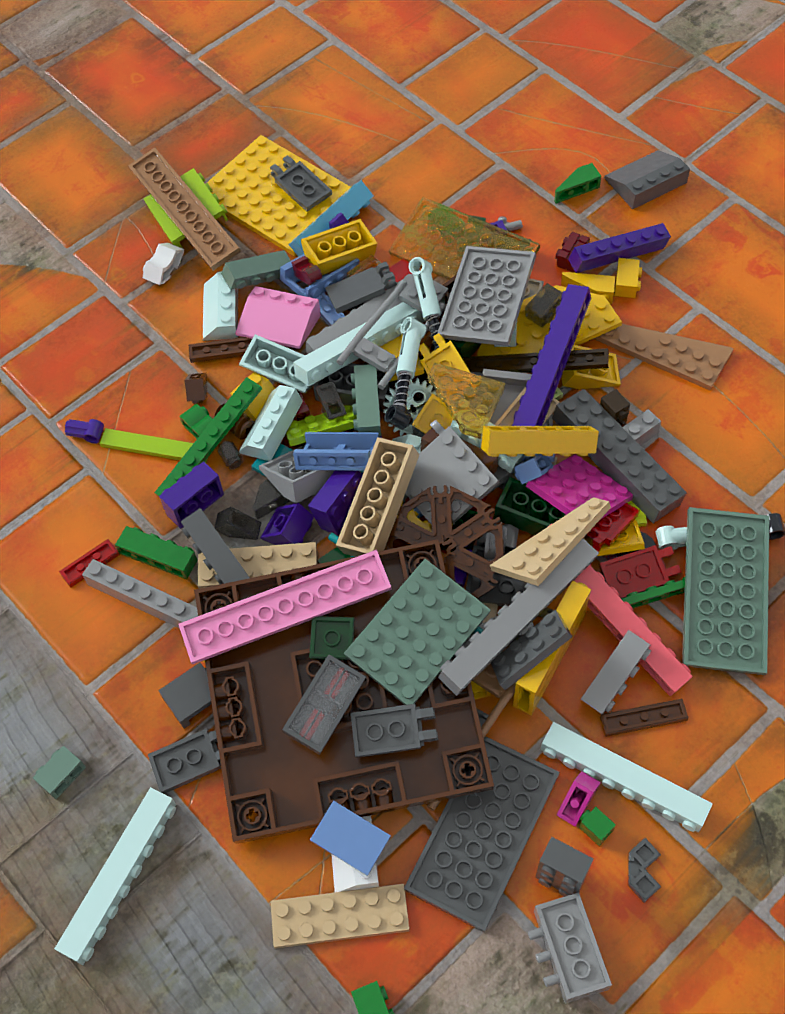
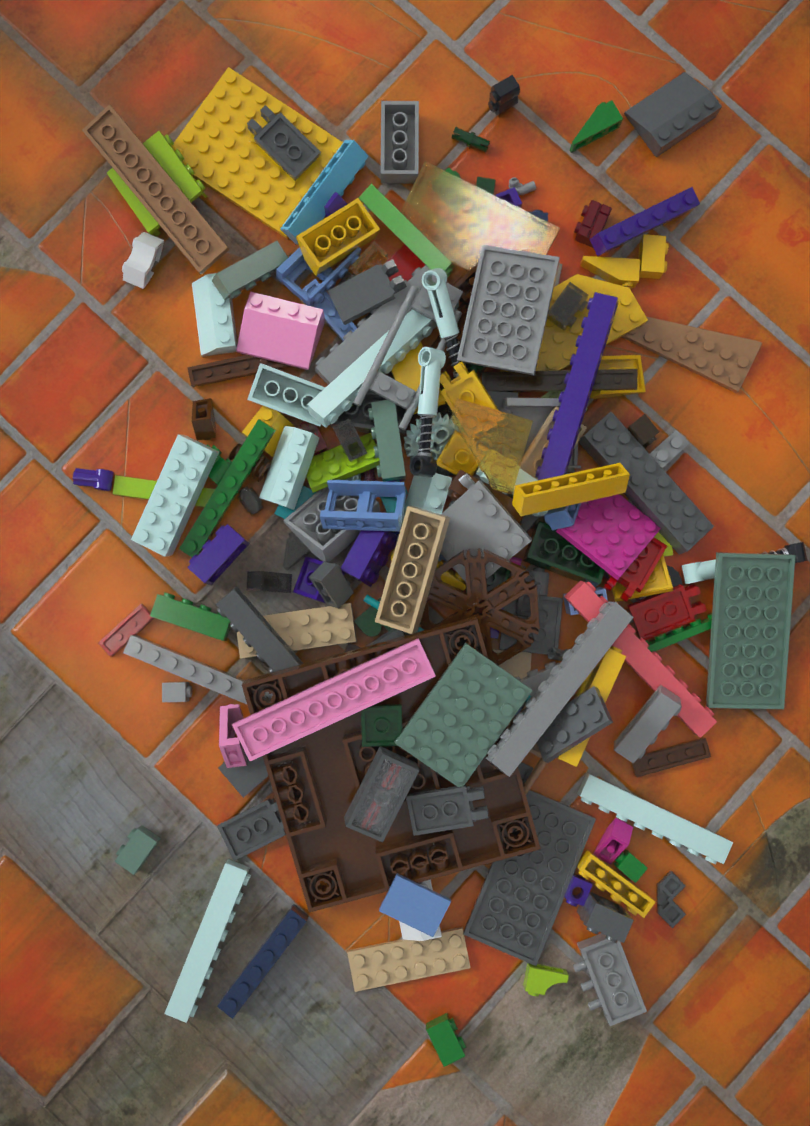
camera: 10 degrees left, 25 degrees up
dark red leg [291,256,322,285] -> none
tan wing [490,498,611,586] -> none
none -> light aqua brick [131,434,219,557]
none -> light grey brick [162,682,192,702]
none -> dark blue brick [217,904,309,1019]
none -> bright pink panel [219,704,247,768]
none -> dark grey brick [309,561,354,609]
none -> bright green brick [359,183,454,277]
none -> light grey brick [381,101,419,184]
none -> dark green pin [452,127,490,153]
none -> black brick [488,75,520,115]
none -> lime arch [523,963,569,996]
none -> dark purple brick [564,874,593,907]
none -> yellow brick [577,850,655,918]

